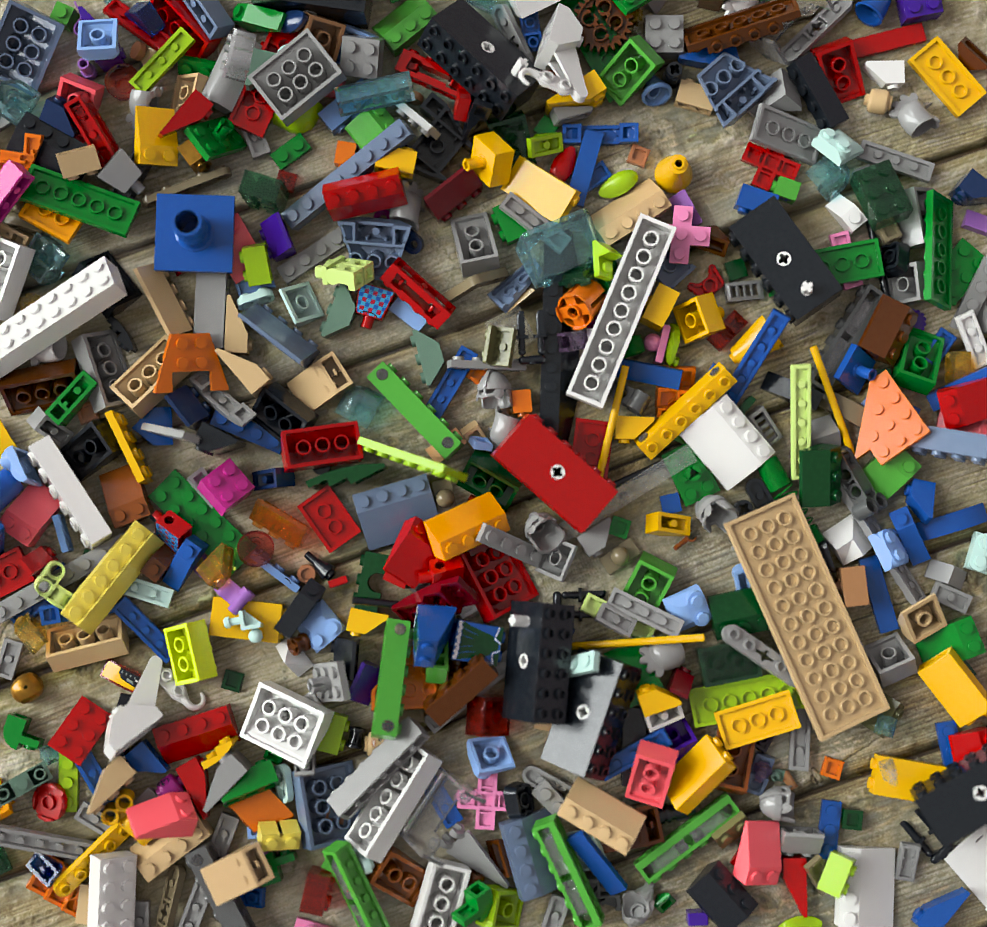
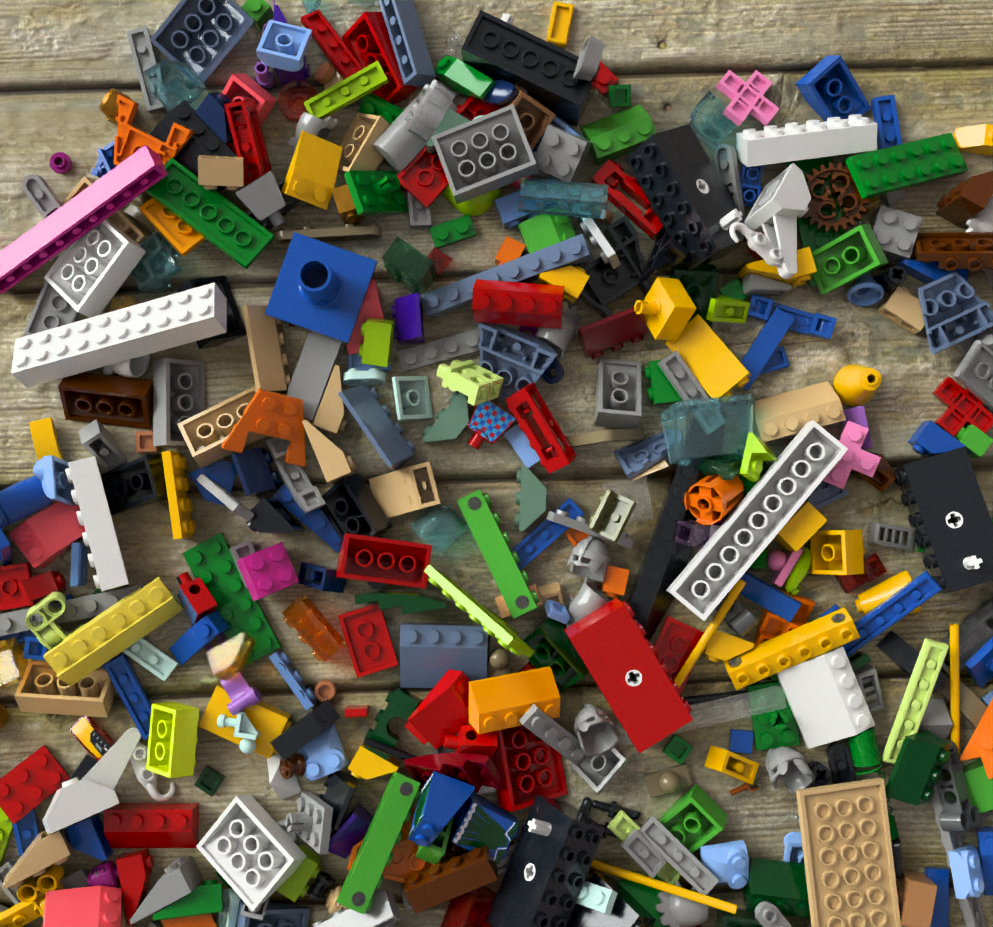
camera: 20 degrees right, 0 degrees up
green slope [44,370,98,426] -> none
dark orange slope [99,464,154,529] -> none
black slope [107,315,138,353] -> none
clear blue slope [124,1,166,38] -> none
reddish brown slope [140,544,175,583] -> none
red slope [158,89,214,139] -> none
yellow slope [201,736,239,770] -> none
clear red piece [237,530,275,567] -> none
black cone [304,551,336,581] -> none
red piece [453,88,471,122] -> none
black piece [516,310,548,365] -> none
red arm [549,146,576,182] -> none
light grey slope [576,517,611,558] -> none
lime arm [599,170,638,199] -> none
nougat tile [626,143,651,169] -> none
red piece [687,264,725,296] -> none
dark green tile [724,258,748,282] -> none
white slope [822,513,872,566] -> none

